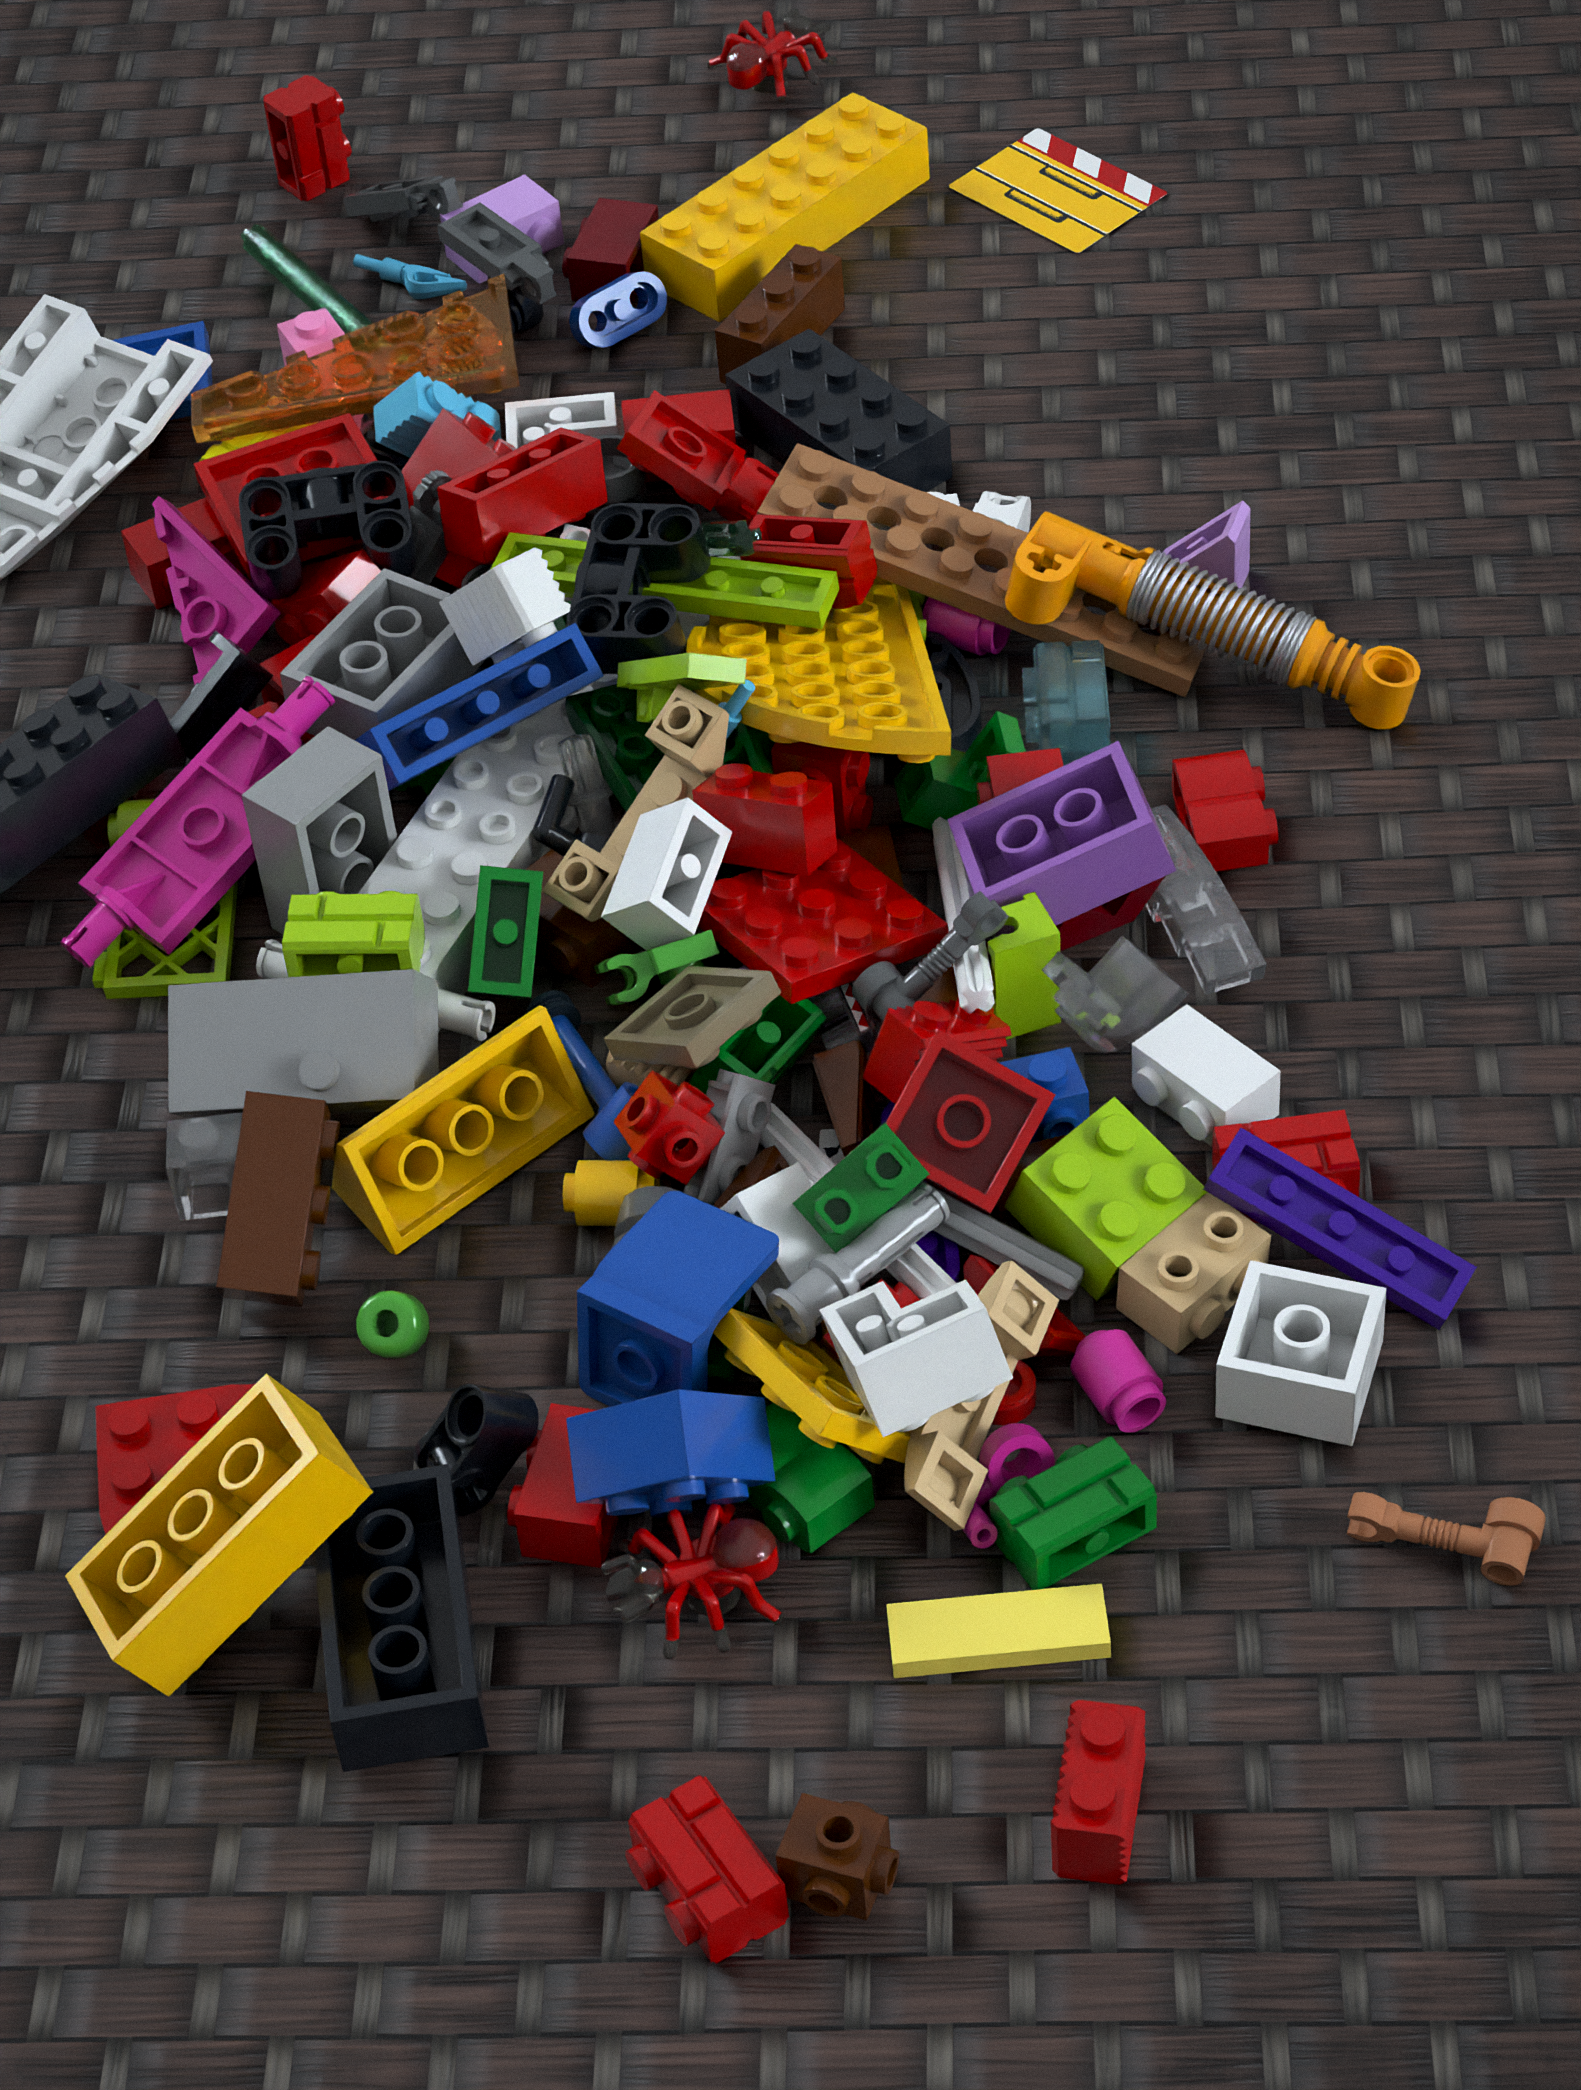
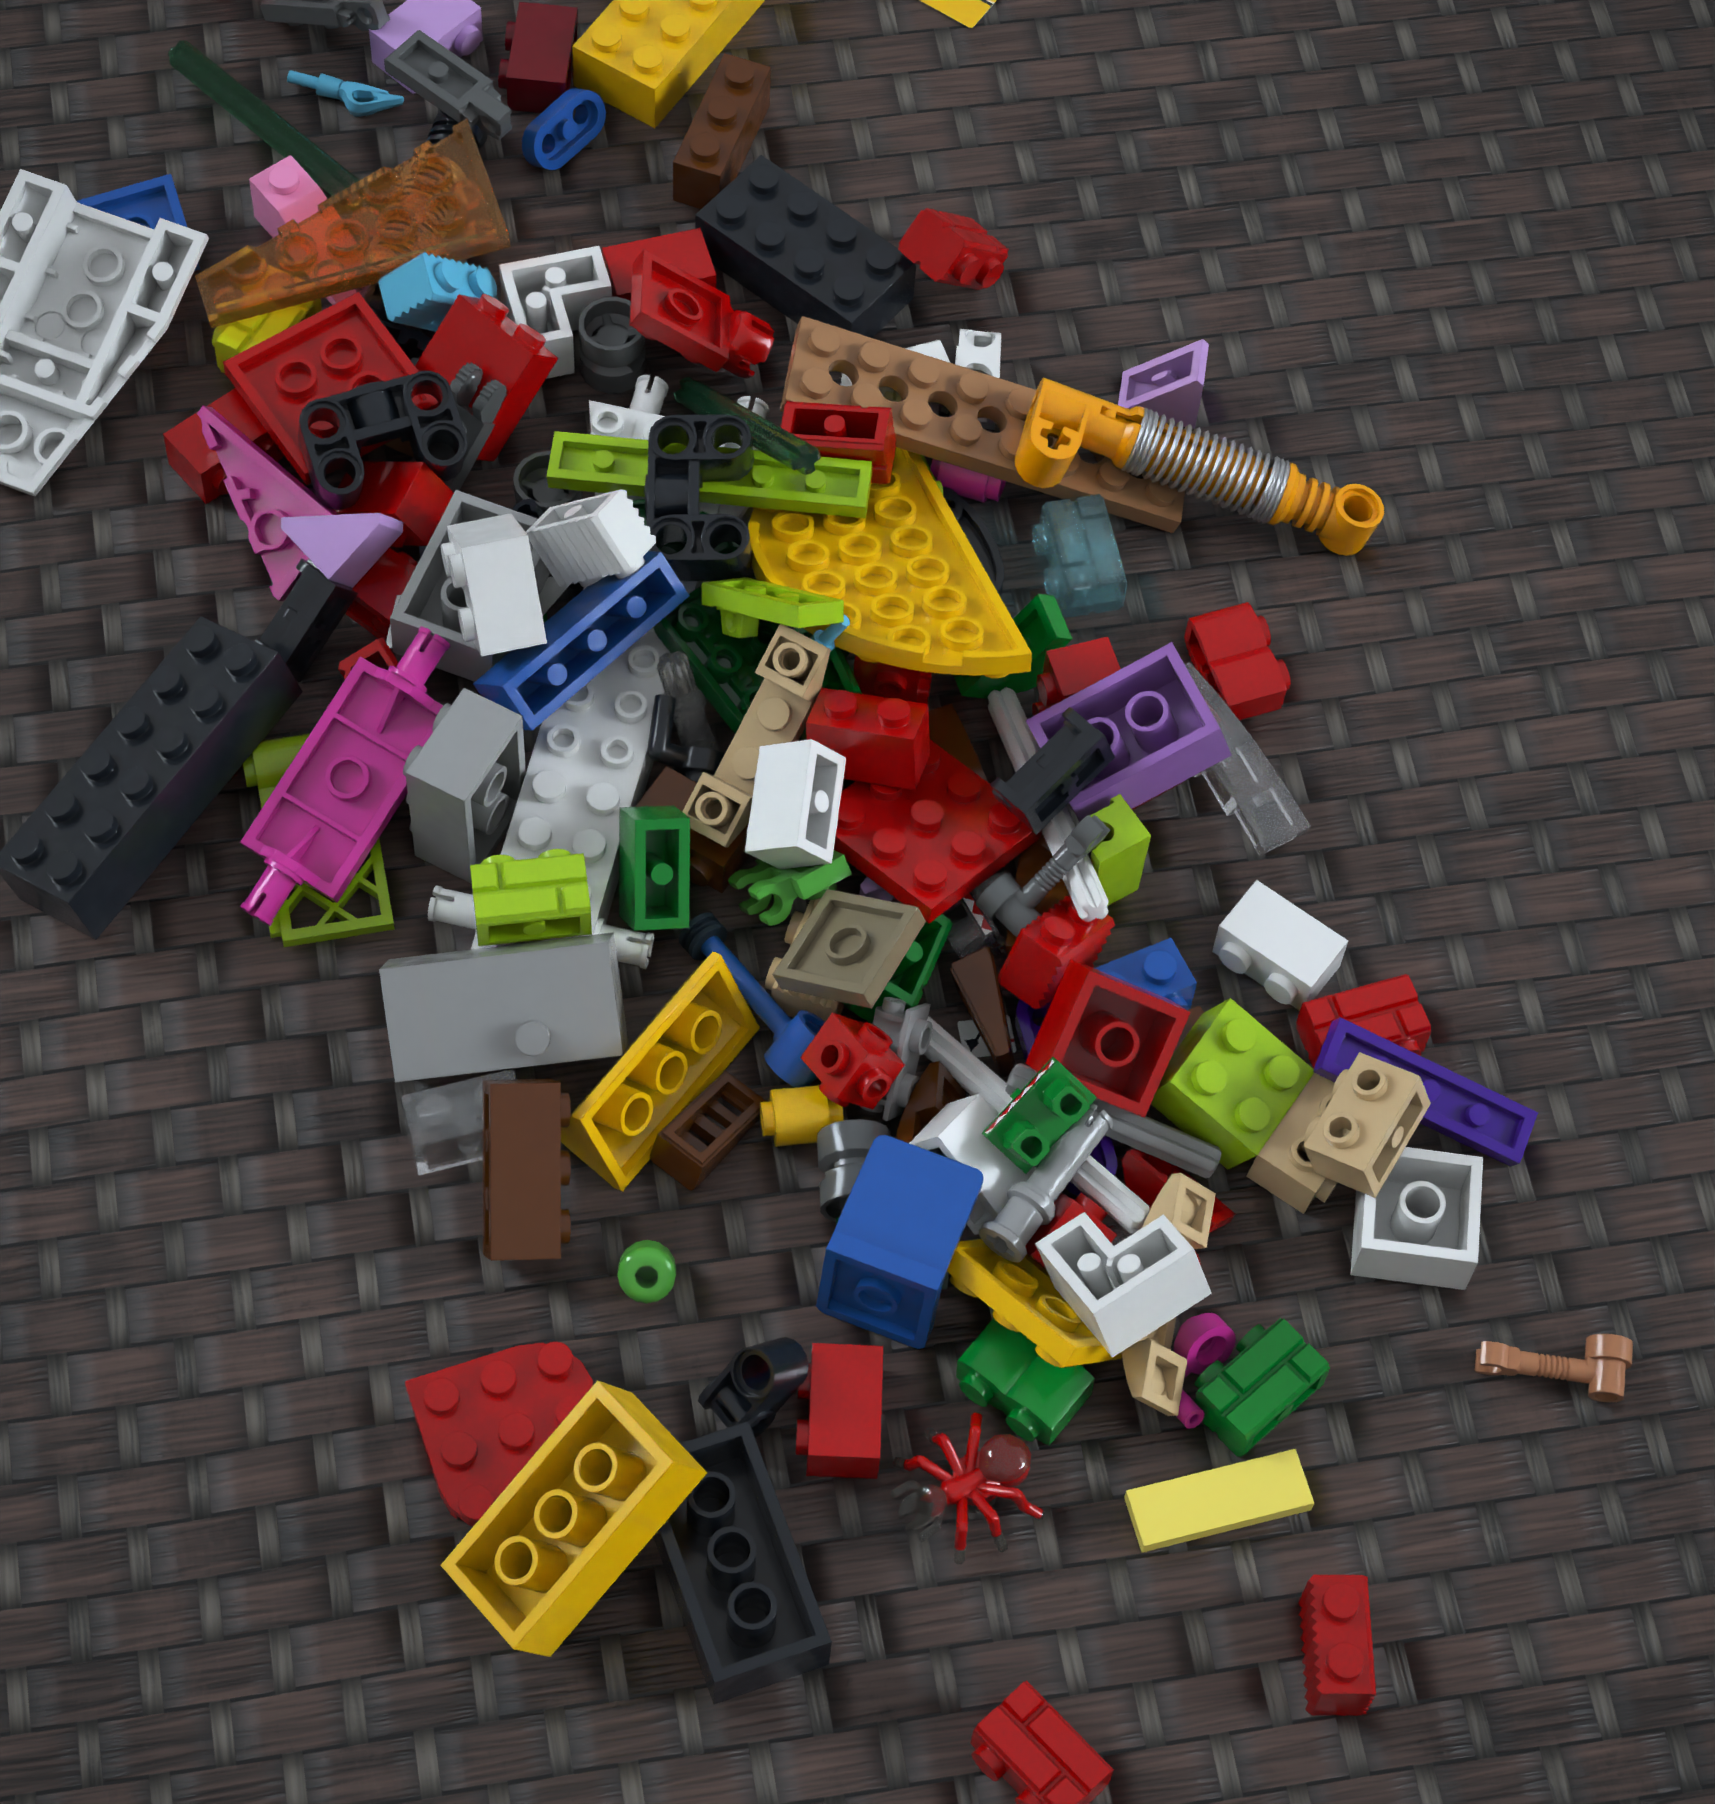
camera: 20 degrees left, 15 degrees up
red brick [437,427,608,564] -> none
blue brick [566,1389,775,1518] -> none
reddish brown brick [776,1793,900,1921] -> none
clear brick [1042,935,1189,1053] -> none
dark pink brick [1070,1329,1166,1433] -> none
none -> lavender slope [281,513,403,588]
none -> white brick [441,513,547,657]
none -> reddish brown slope [650,1070,767,1191]
none -> red brick [898,208,1009,290]
none -> black hinge [990,707,1115,835]
none -> tan brick [1303,1052,1431,1198]

